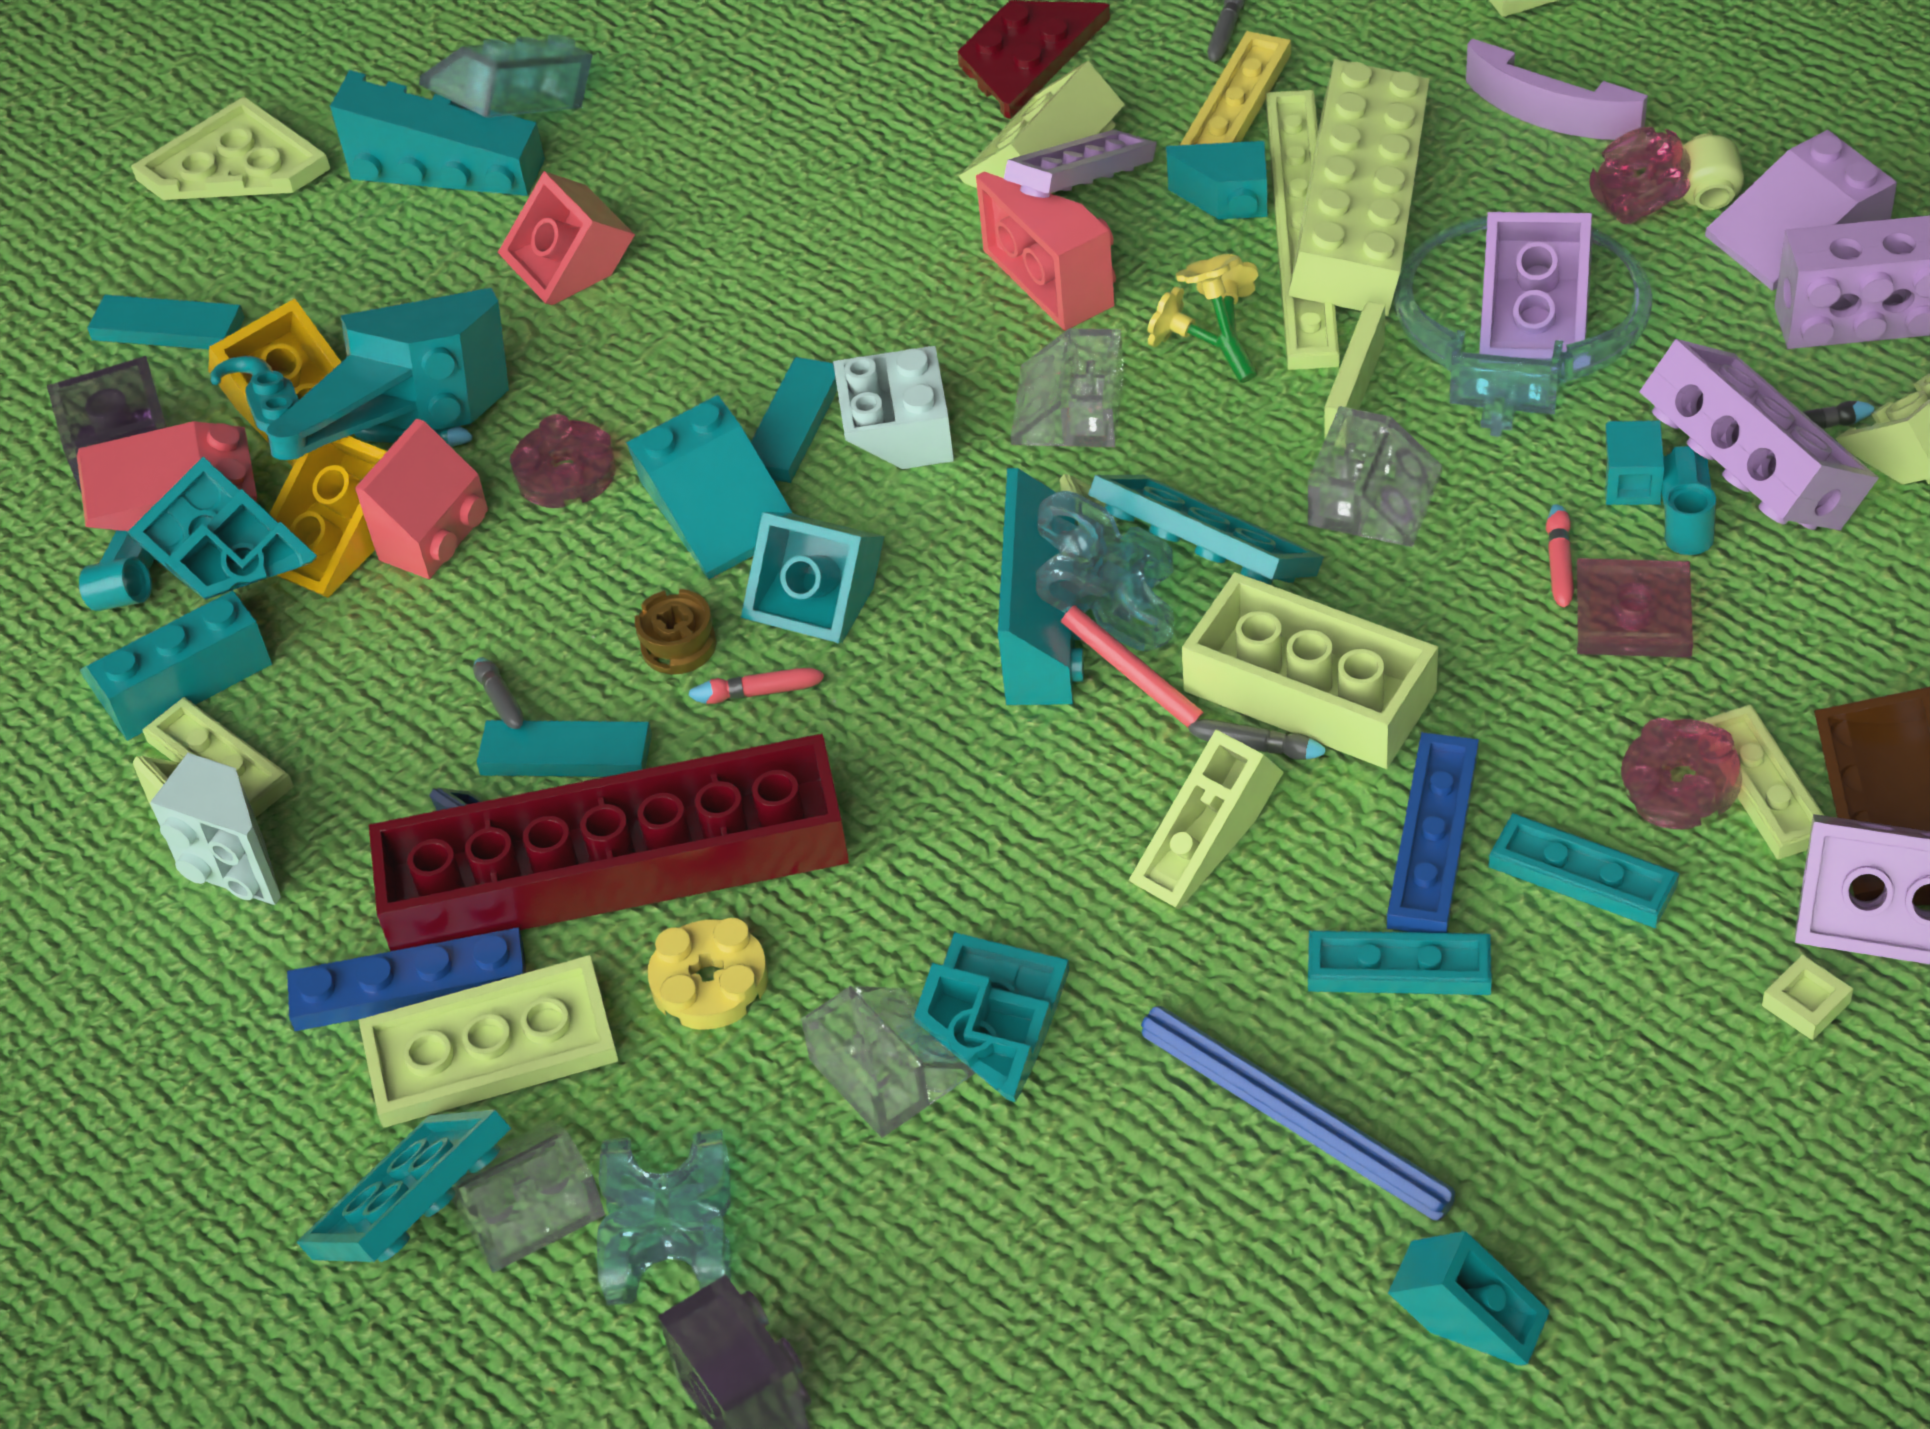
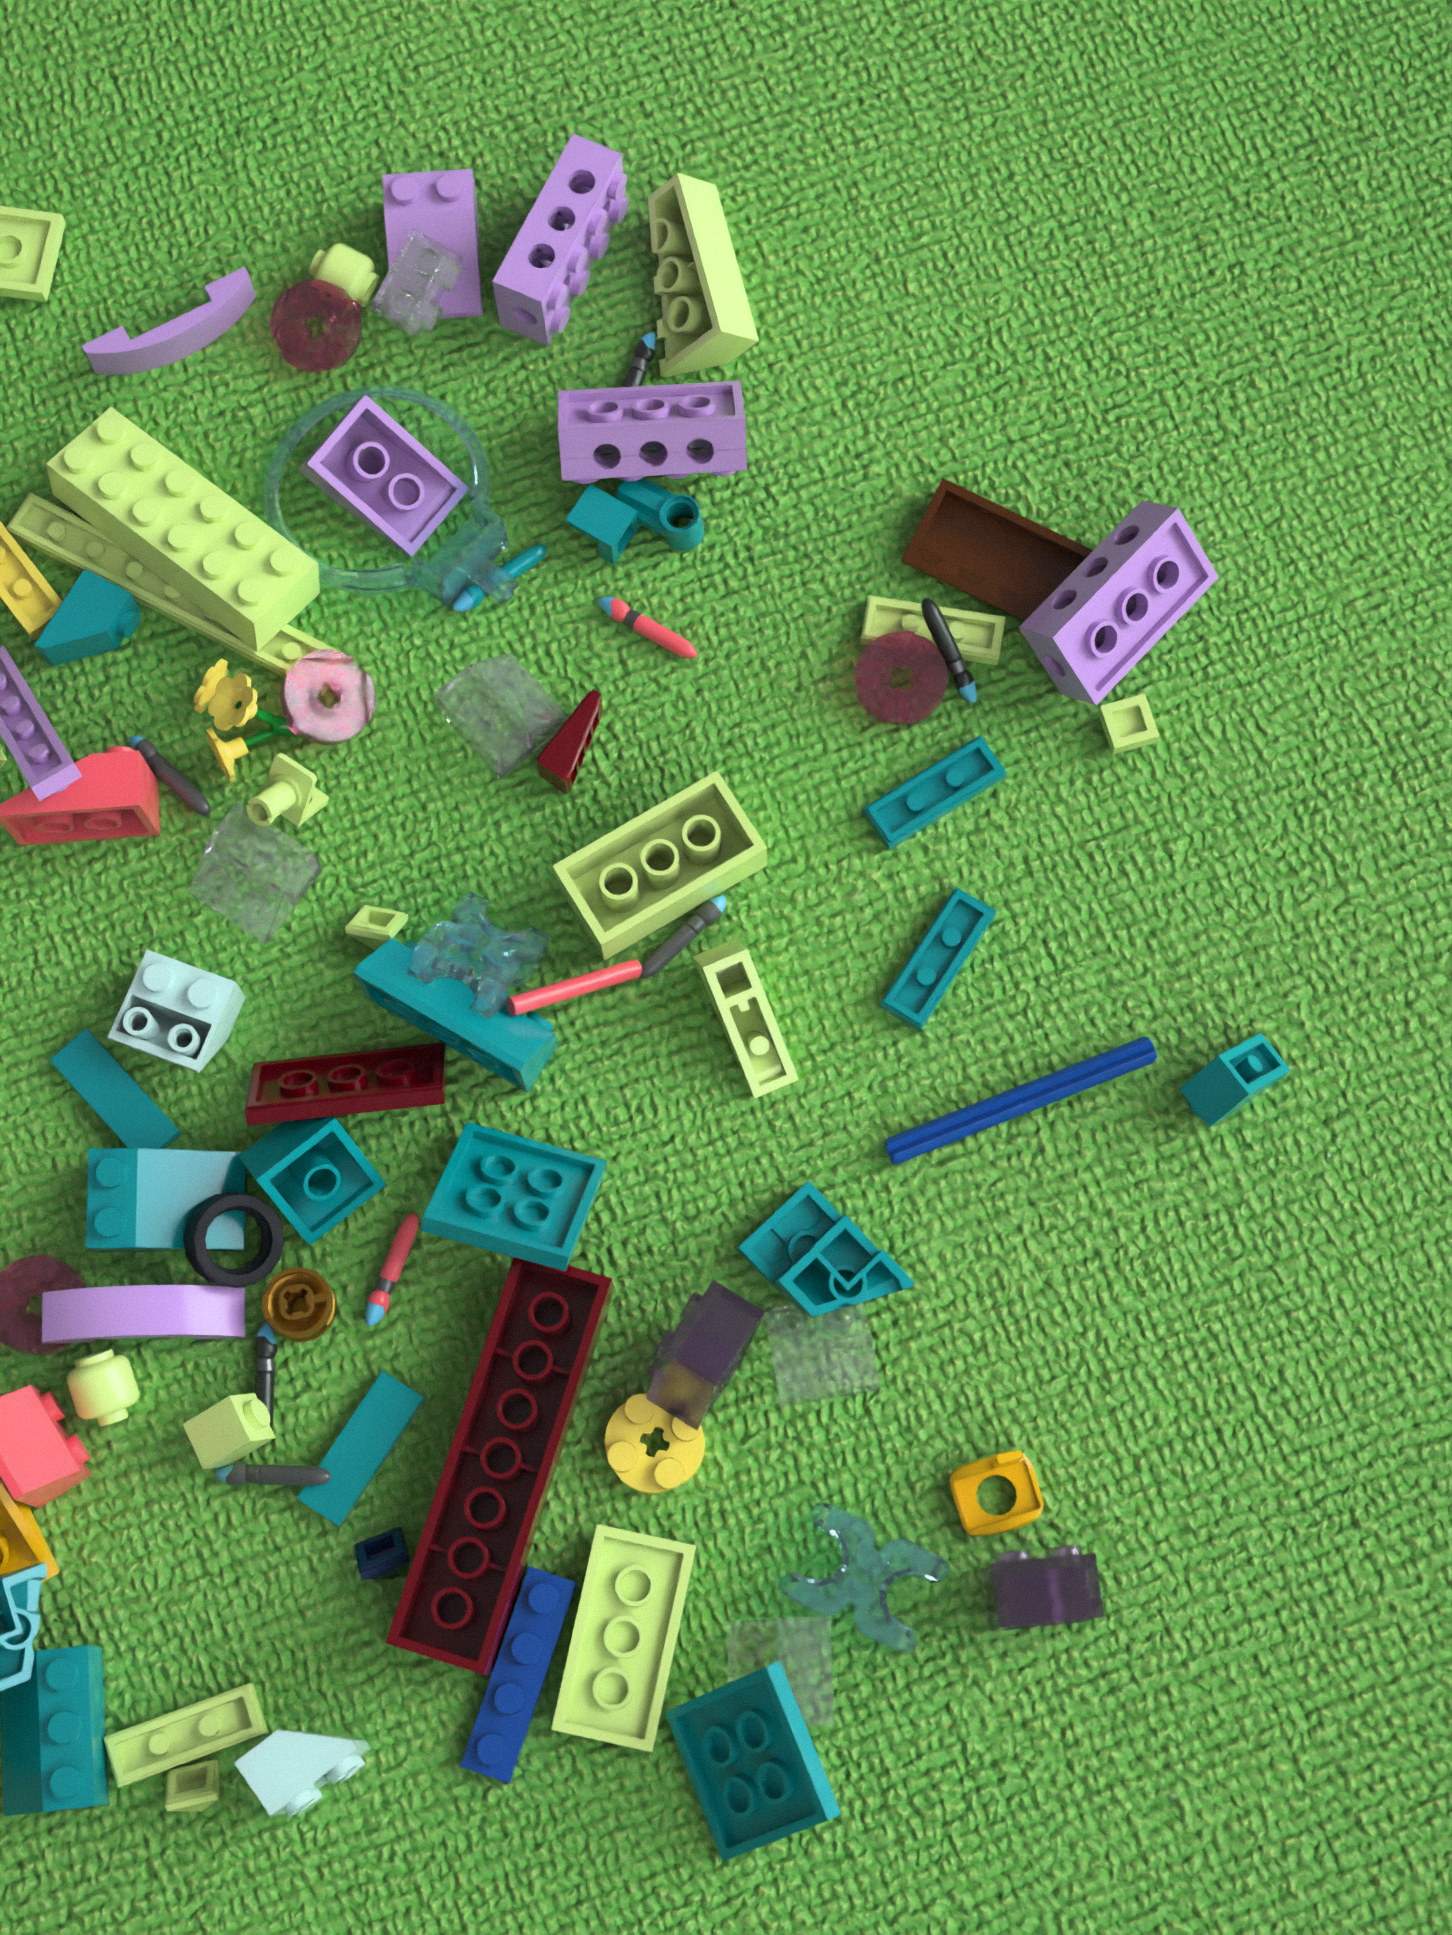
camera: 65 degrees left, 25 degrees up
teal plate [1088,475,1324,585] -> none
yellowish green tile [1325,302,1385,448] -> none
blue plate [1387,732,1479,933] -> none
clear pink plate [1576,558,1693,657] -> none
none -> lavender slope [42,1285,245,1344]
none -> yellowish green head [66,1348,139,1427]
none -> dark grey piece [129,735,211,815]
none -> black tyre [183,1192,284,1288]
none -> yellowish green brick [183,1393,276,1470]
none -> dark red tile [245,1042,447,1125]
none -> yellowish green bracket [246,753,329,827]
none -> pearl dark grey piece [254,1323,277,1447]
none -> clear pink plate [280,649,376,745]
none -> clear slope [369,227,466,337]
none -> teal plate [421,1122,607,1272]
none -> teal piece [452,544,547,612]
none -> dark red slope [536,689,603,795]
none -> brick [646,1280,765,1430]
none -> pearl dark grey piece [921,598,977,703]
none -> yellow piece [949,1450,1044,1536]

